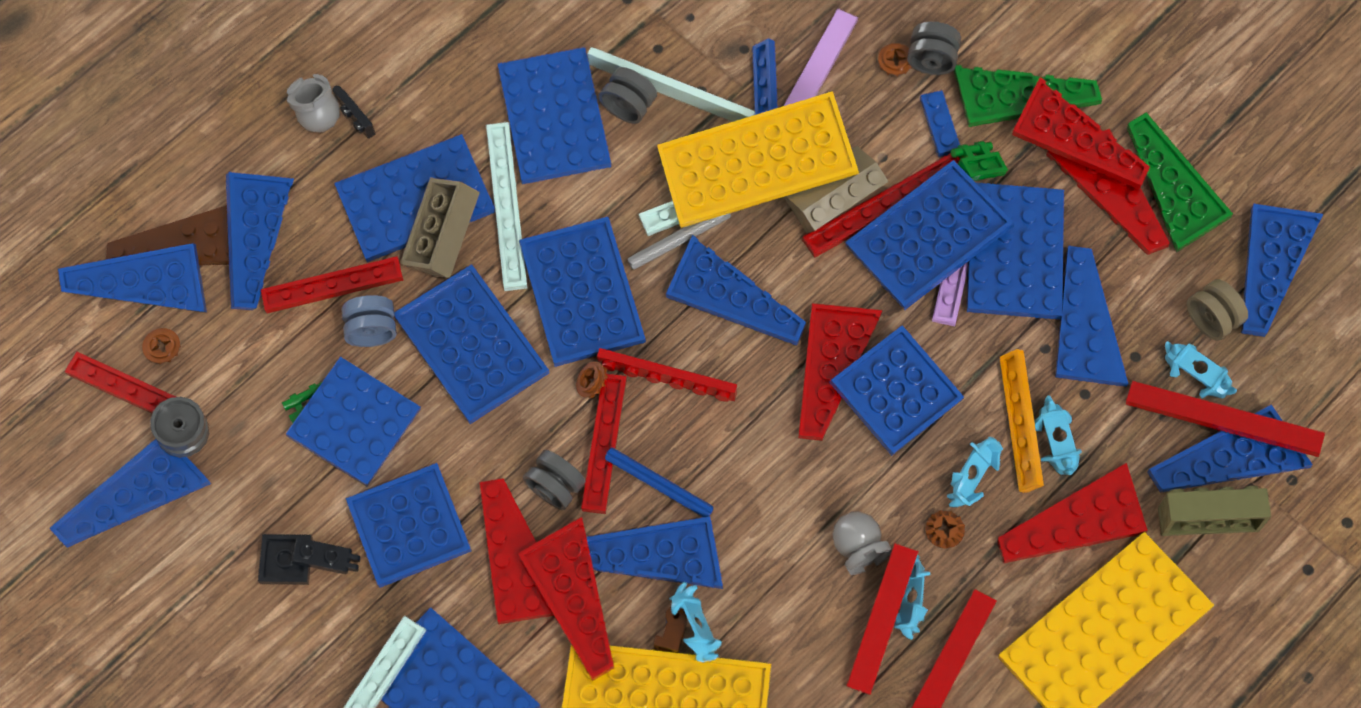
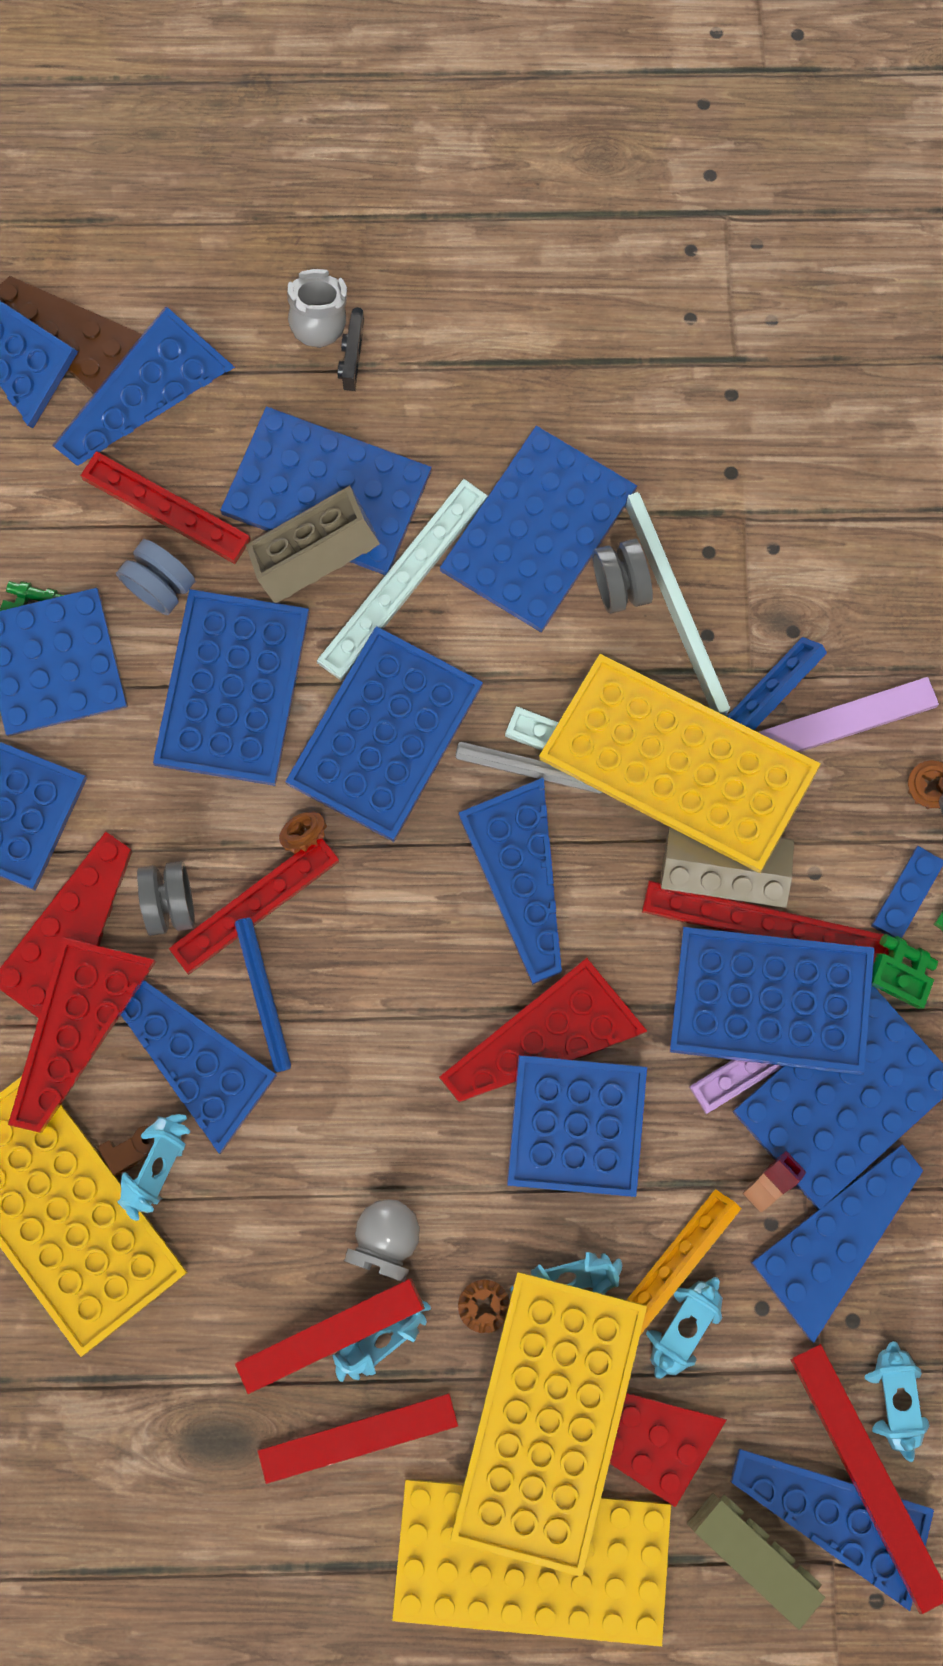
camera: 40 degrees right, 10 degrees up
red plate [597,348,737,402] -> none
none -> yellow plate [450,1271,647,1577]
none -> leg [742,1151,806,1213]

